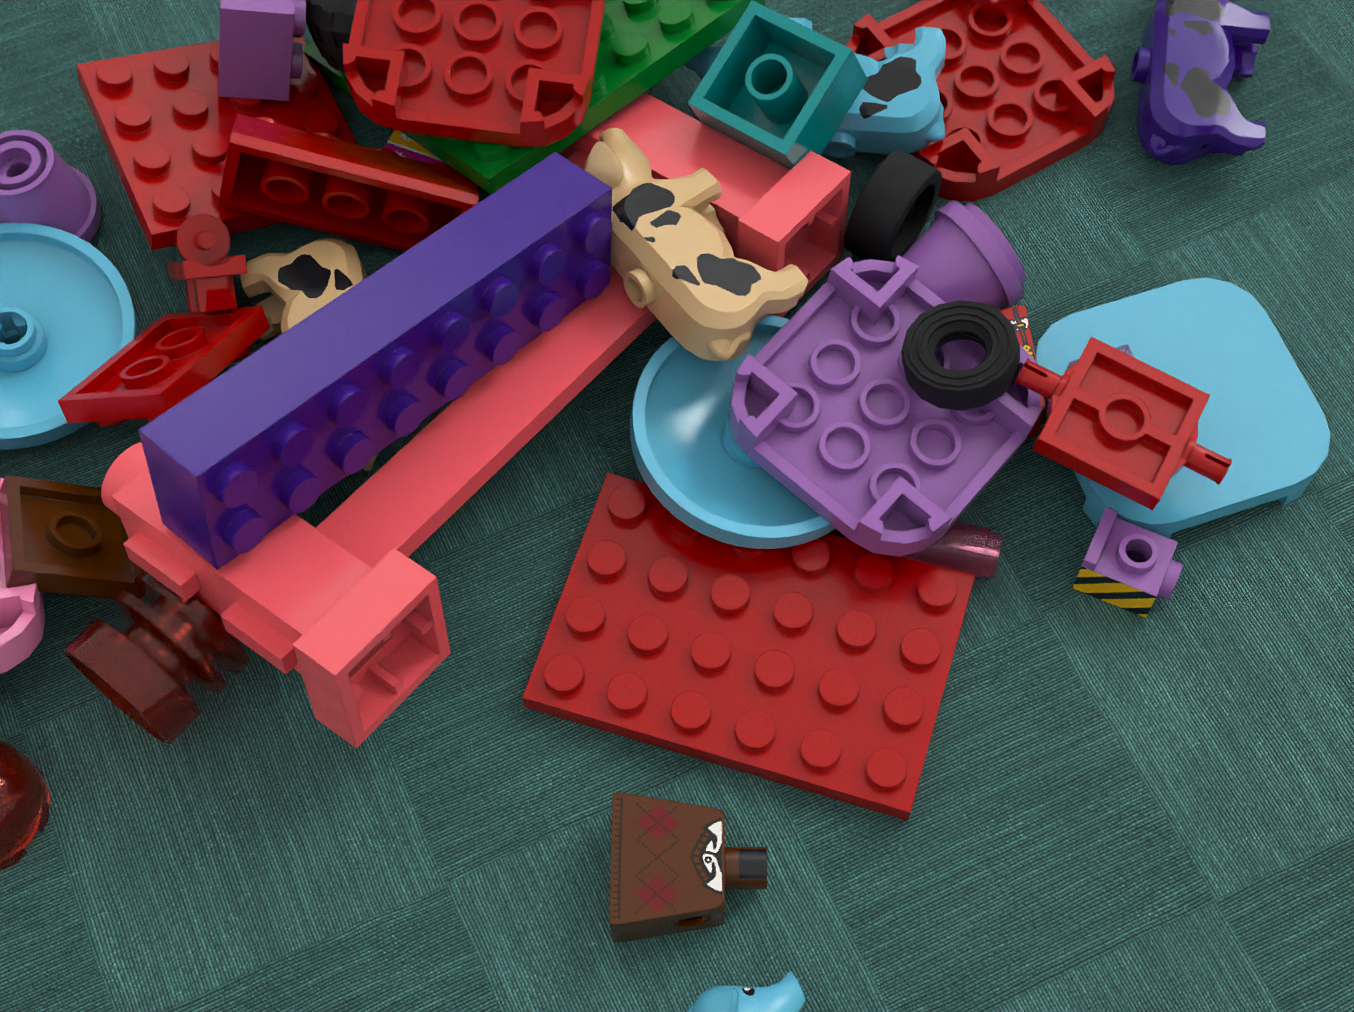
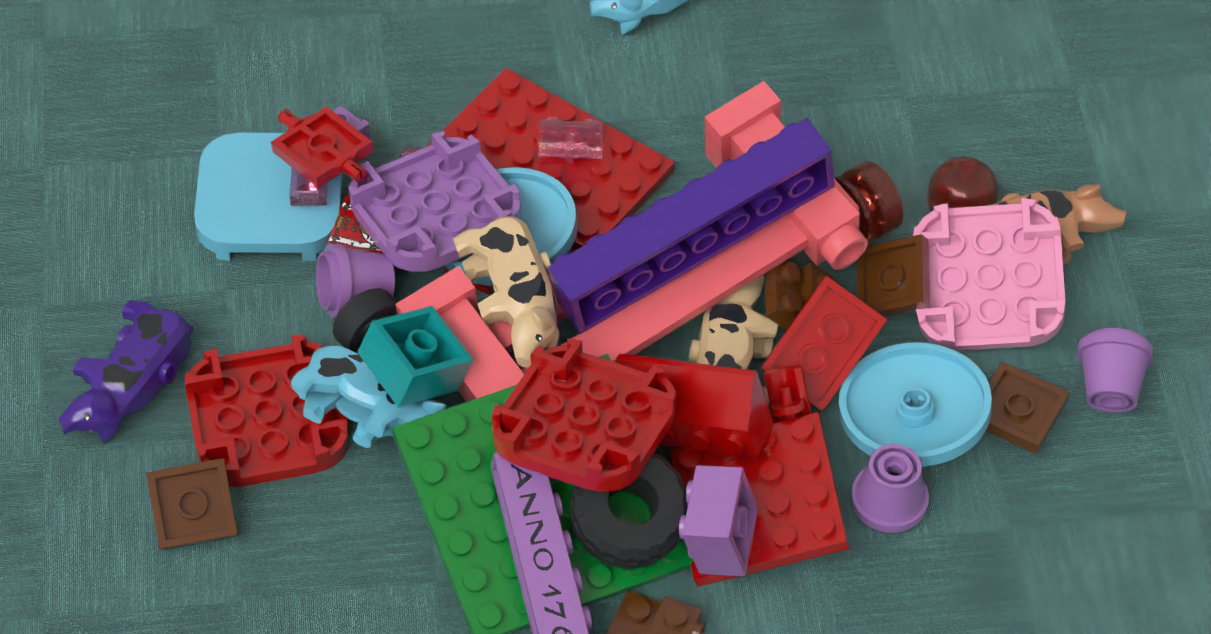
camera: 165 degrees left, 10 degrees down
reddish brown torso [609,793,767,942] -> none
black tyre [901,300,1020,411] -> none
none -> clear pink hips [538,117,604,163]

